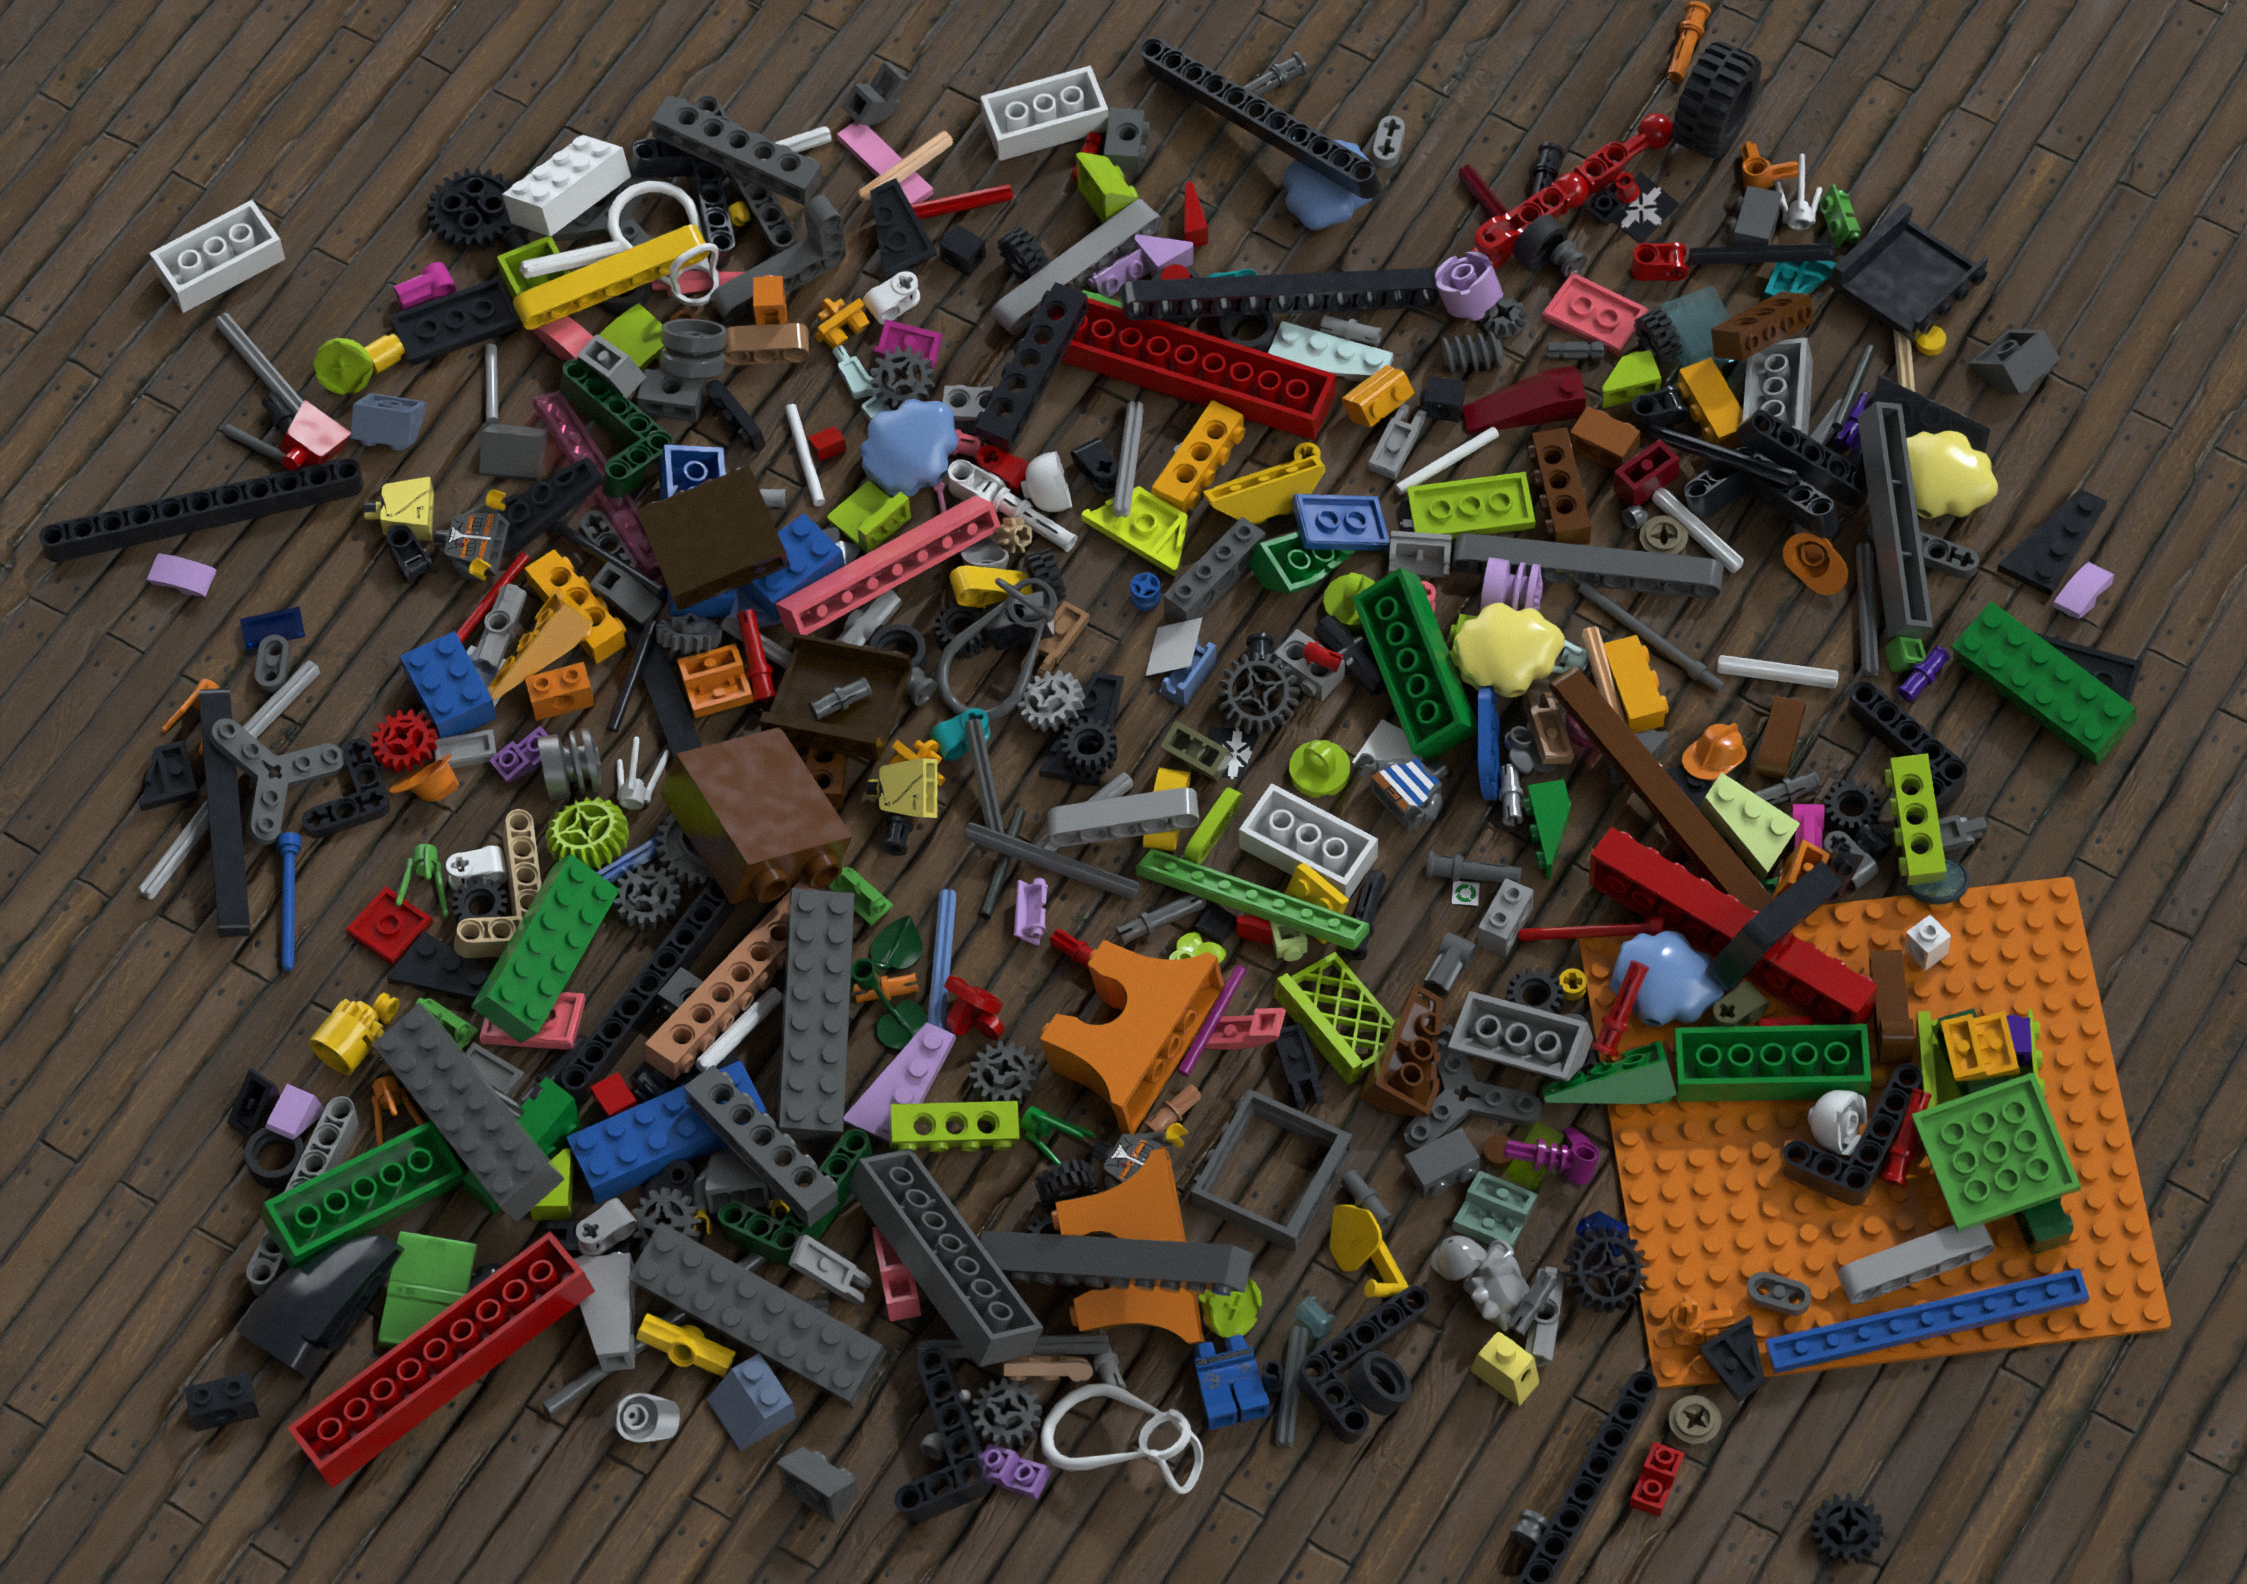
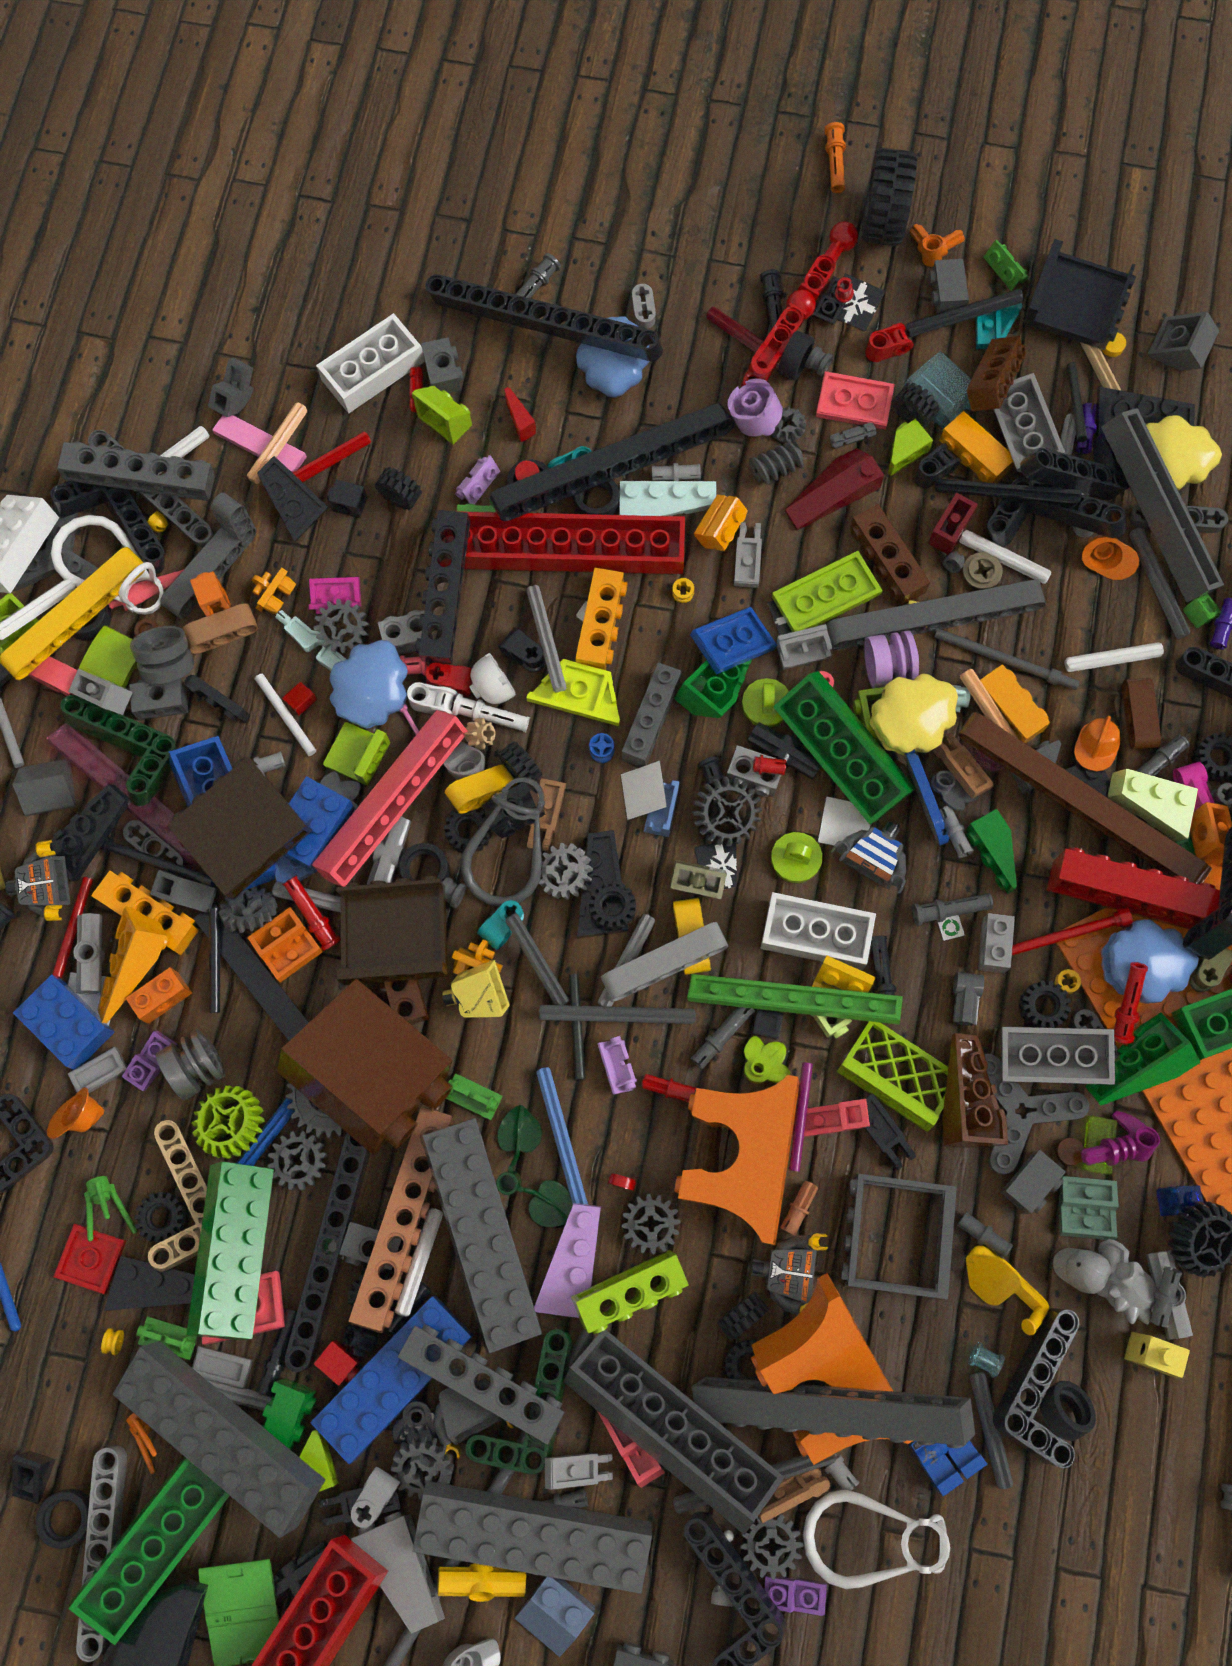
camera: 20 degrees left, 15 degrees up
lavender slope [266,1084,325,1140] -> none
yellow gear [308,999,385,1075] -> none
red gear [371,709,439,773] -> none
white piece [446,846,508,892] -> none
white plant [617,737,670,810] -> none
dark grey pin [808,677,872,721] -> none
orange pin [854,973,919,1004] -> none
white piece [863,271,920,325] -> none
black bush [880,815,914,856] -> none
red tile [944,975,1004,1036] -> none
light grey beam [991,199,1162,336] -> none
green plant [1020,1106,1095,1166] -> none
lavender slope [1135,234,1194,277] -> none
lime beam [1184,787,1243,865] -> none
lime tile [1199,1279,1262,1338] -> none
yellow wedge [1203,455,1326,524] -> none
red slope [1236,914,1272,945] -> none
black pin [1261,1359,1284,1394] -> none
white bar [1395,427,1499,495] -> none
black brick [1420,376,1465,422] -> none
dark orange brick [1570,406,1640,470] -> none
white plant [1774,154,1822,231] -> none

